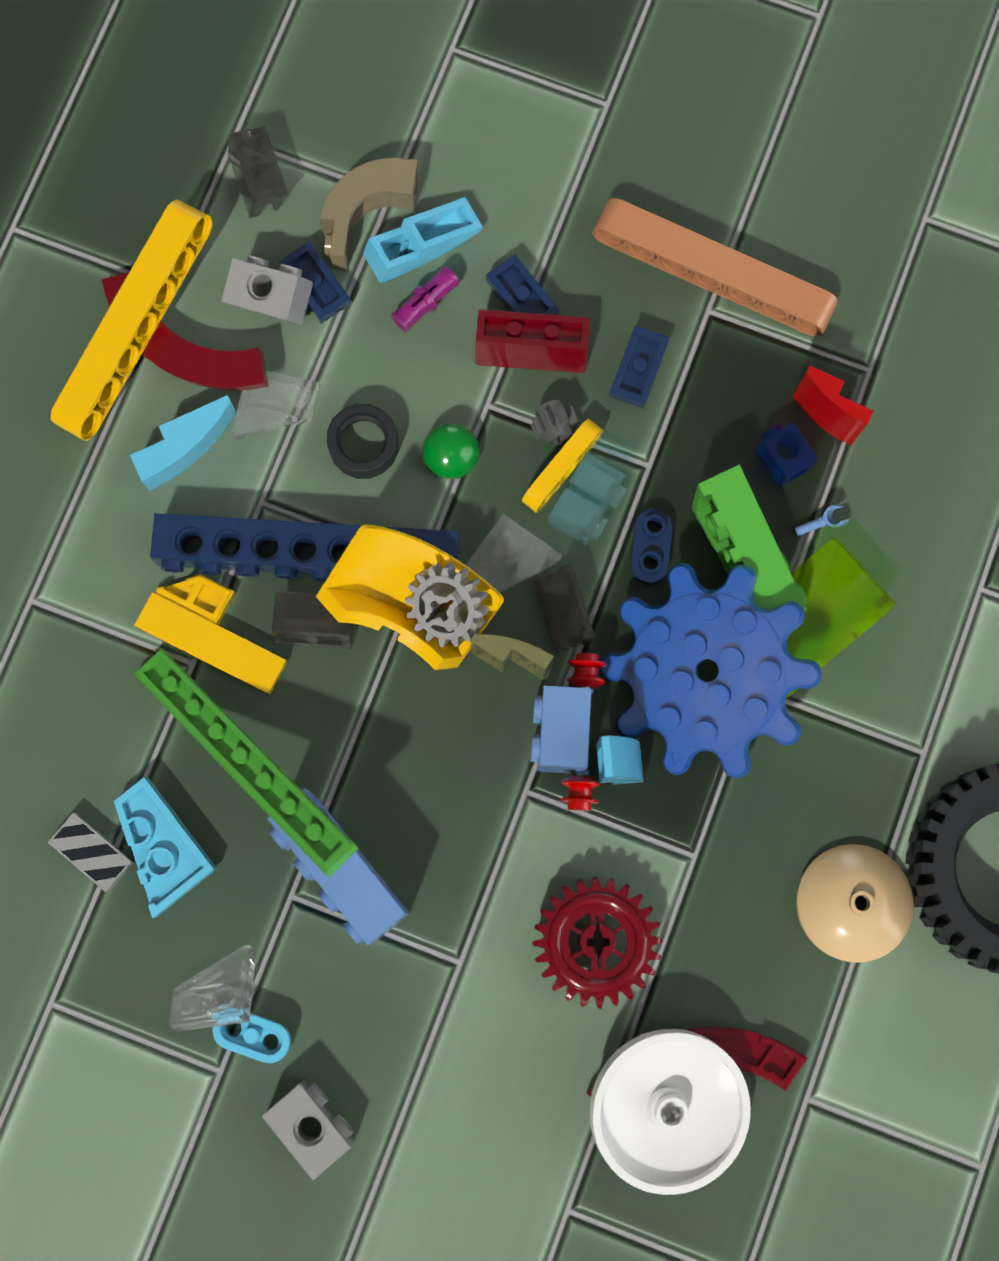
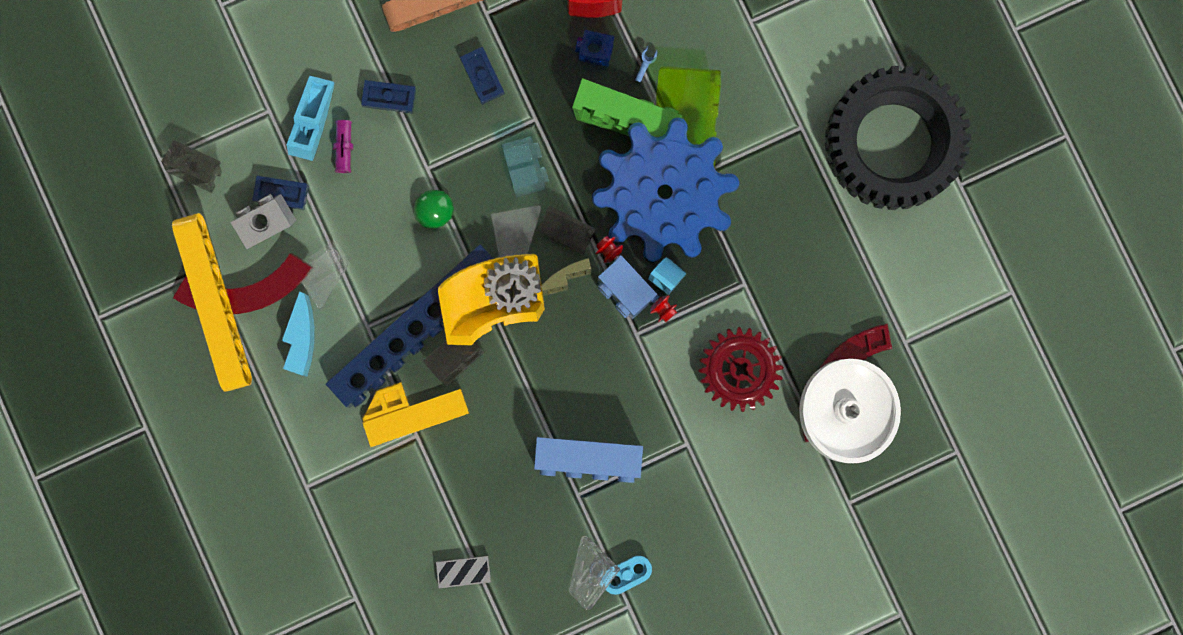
camera: 50 degrees left, 5 degrees up
medium azure wing [114,777,217,918] -> none
bright green tile [134,648,359,878] -> none
light grey brick [262,1080,354,1180] -> none
dark tan arch [320,158,419,271] -> none
black tyre [327,404,398,479] -> none
dark red panel [475,309,590,373] -> none
yellow beam [522,418,604,513] -> none
dark grey gear [530,400,579,446] -> none
dark blue plate [630,509,673,585] -> none
tan dish [796,844,914,962] -> none

